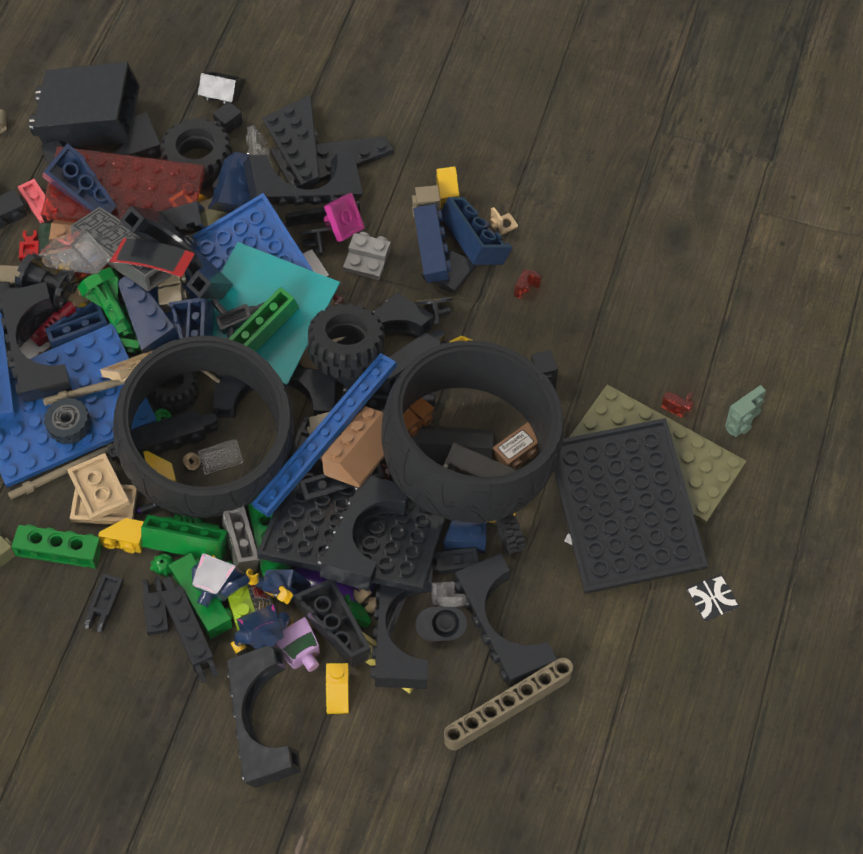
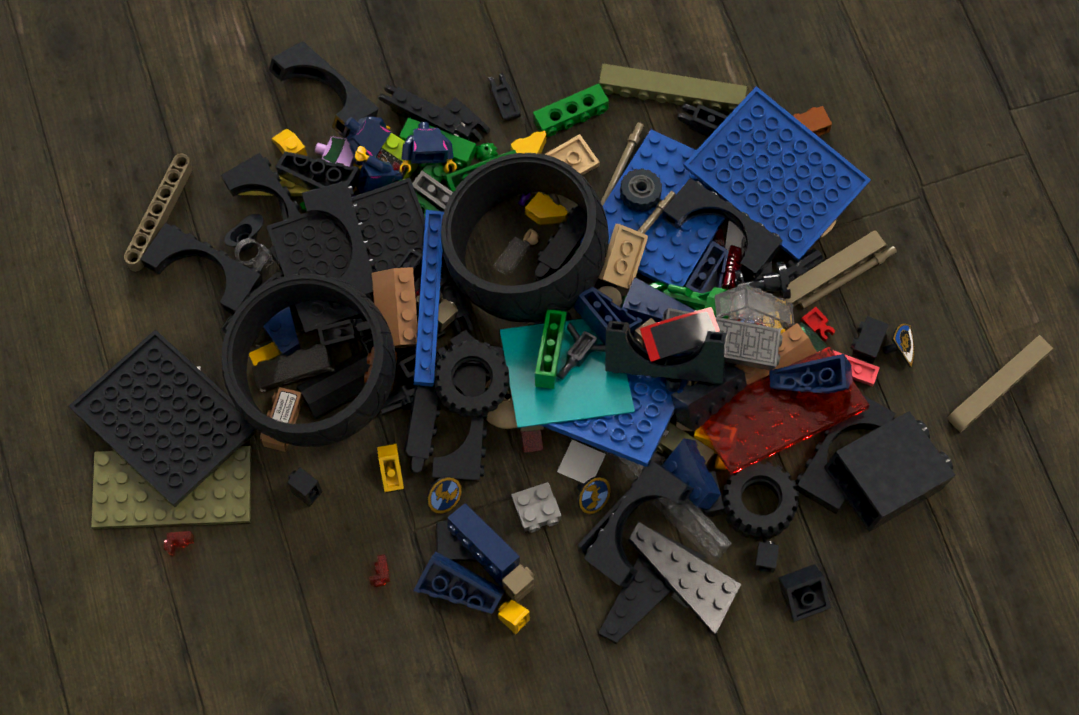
camera: 145 degrees right, 10 degrees up
tan plate [67,453,130,521] -> none
dark pink tile [324,193,365,242] -> none
tan bracket [490,207,518,235] -> none
sticker [686,574,740,622] -> none
sand green plate [725,385,766,437] -> none

